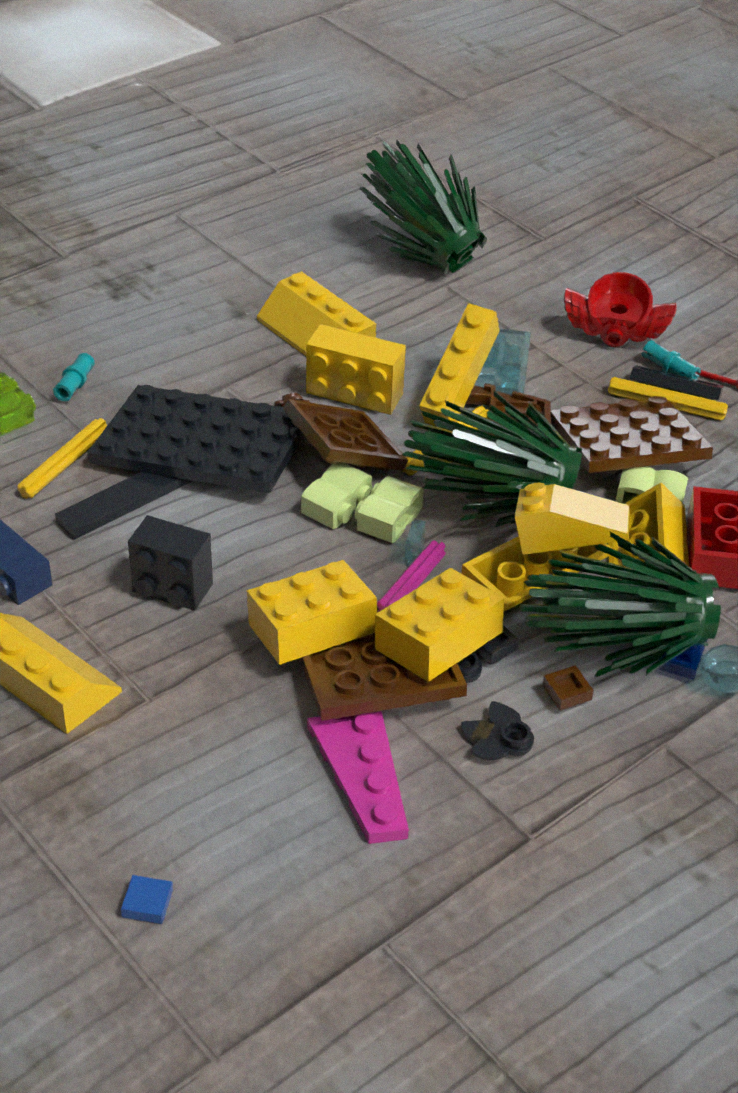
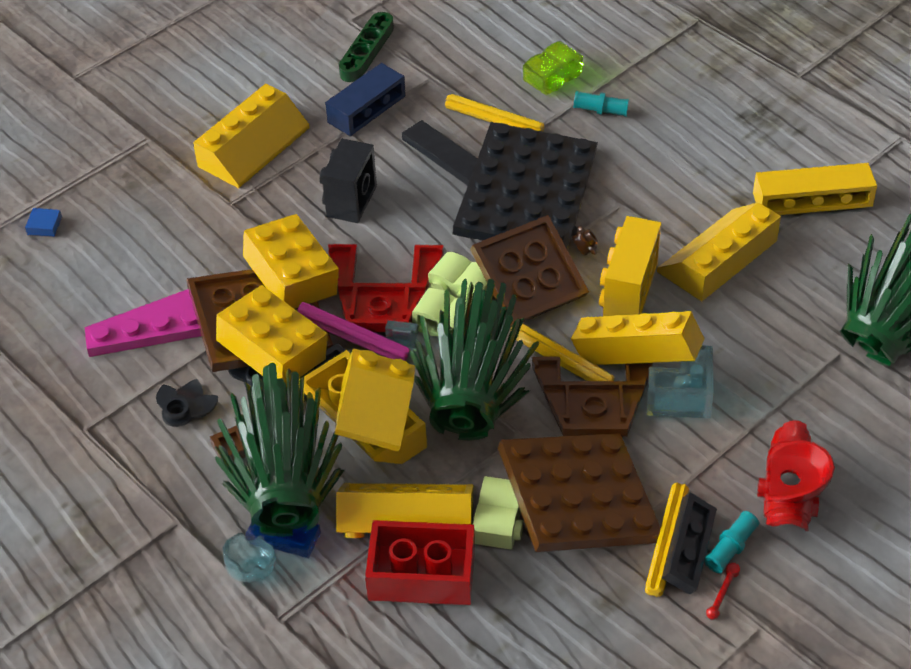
camera: 90 degrees right, 5 degrees up
none -> red wing [328,244,444,332]
none -> yellow brick [753,163,877,215]

